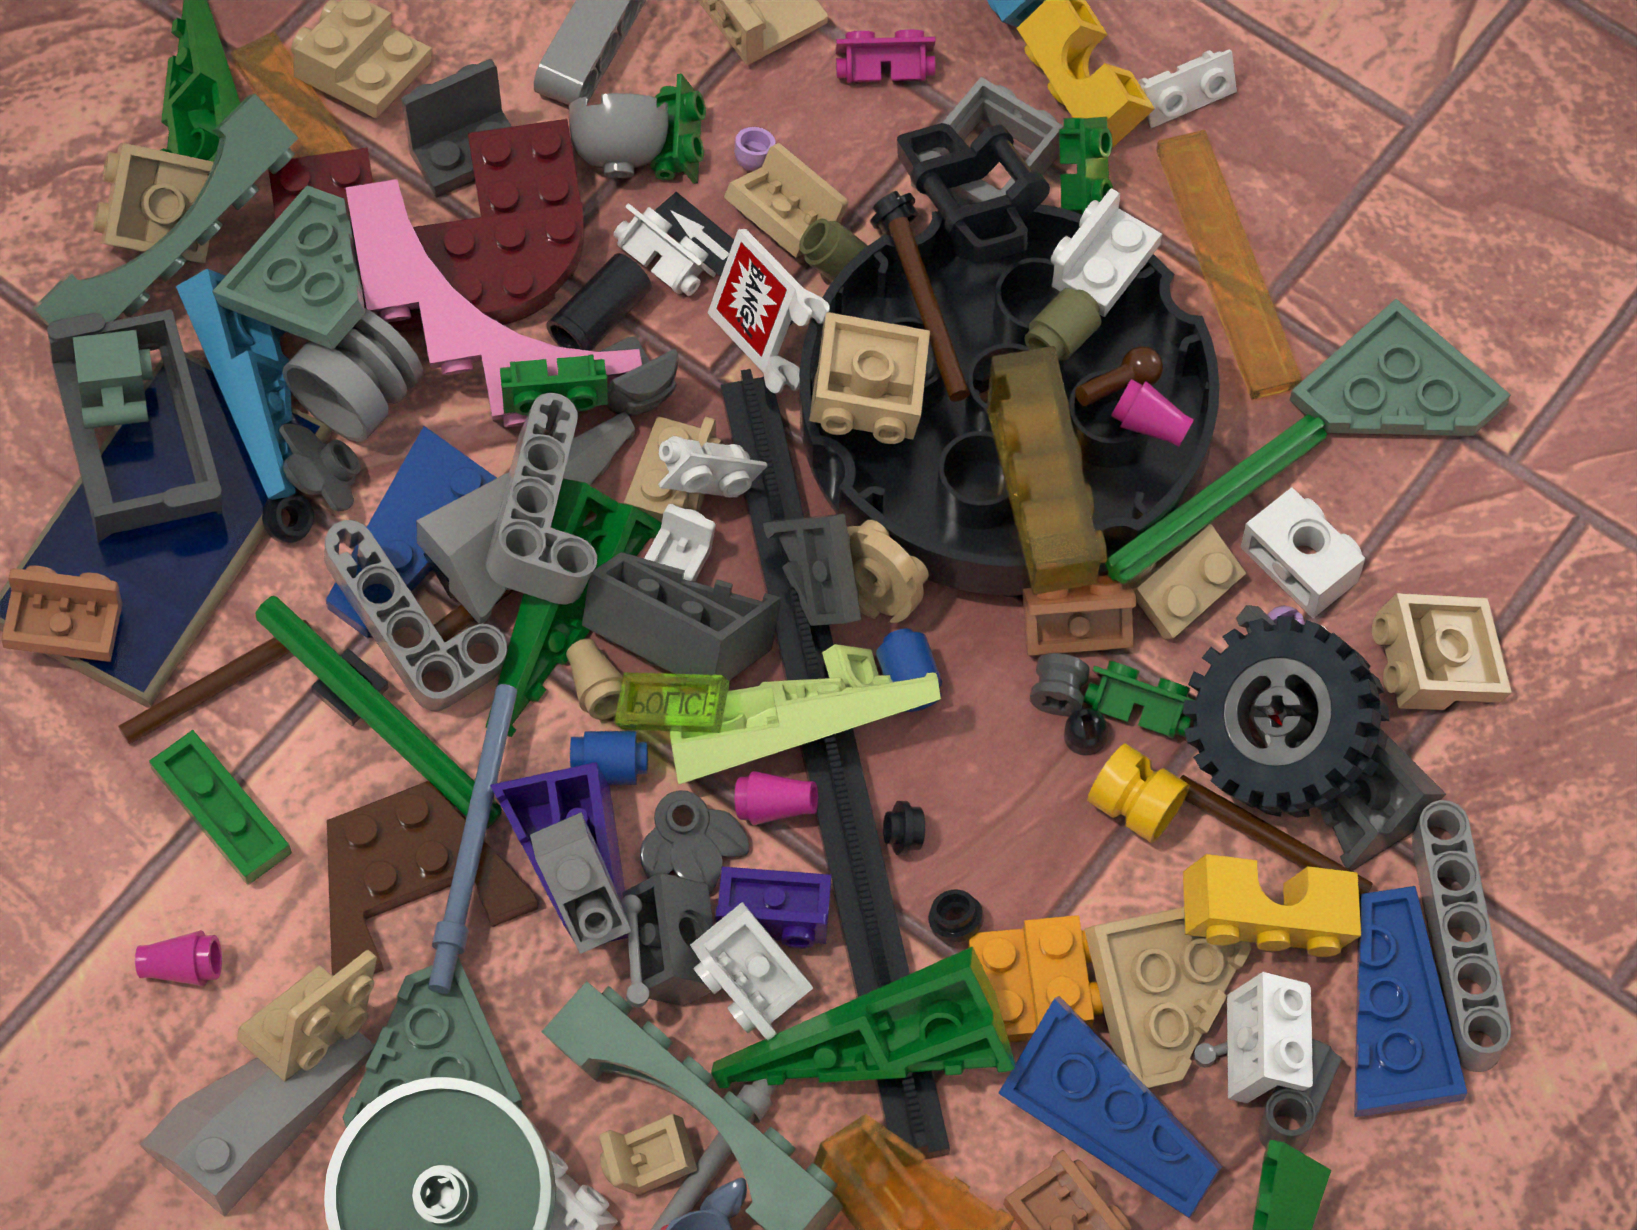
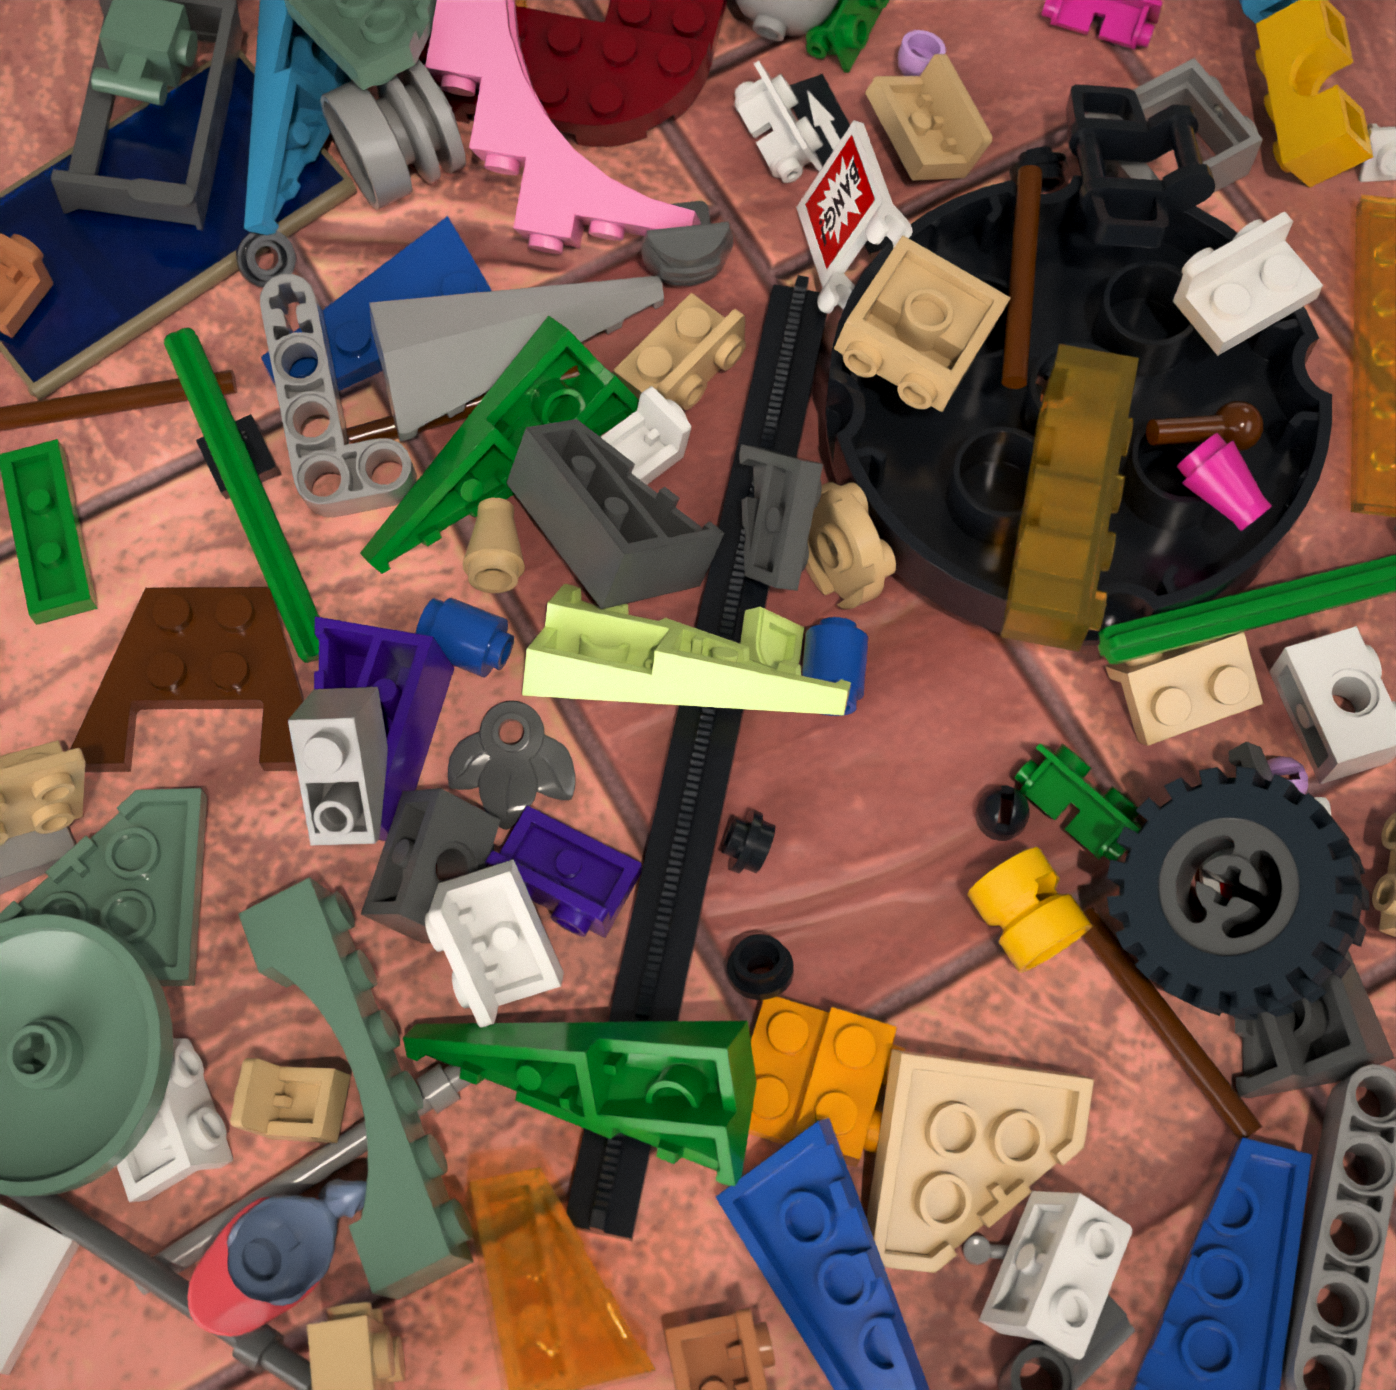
camera: 25 degrees right, 5 degrees up
dark grey plate [279,424,361,511] -> none
sand blue bar [428,684,517,994] -> none
light grey beam [486,393,597,605] -> none
green hinge [500,355,608,416] -> none
black pin [546,253,652,351] -> none
clear neon green tile [614,672,729,733] -> none
light grey hinge [621,894,649,1008] -> none
white hinge [658,436,767,498] -> none
dark pink cone [734,771,819,825] -> none
olive brick [799,219,868,282] -> none
nougat bracket [1023,576,1136,656] -> none
olive brick [1025,288,1101,365] -> none
dark grey wheel [1030,653,1090,716] -> none
green hinge [1059,117,1113,215] -> none
yellow arch [1183,854,1361,957] -> none

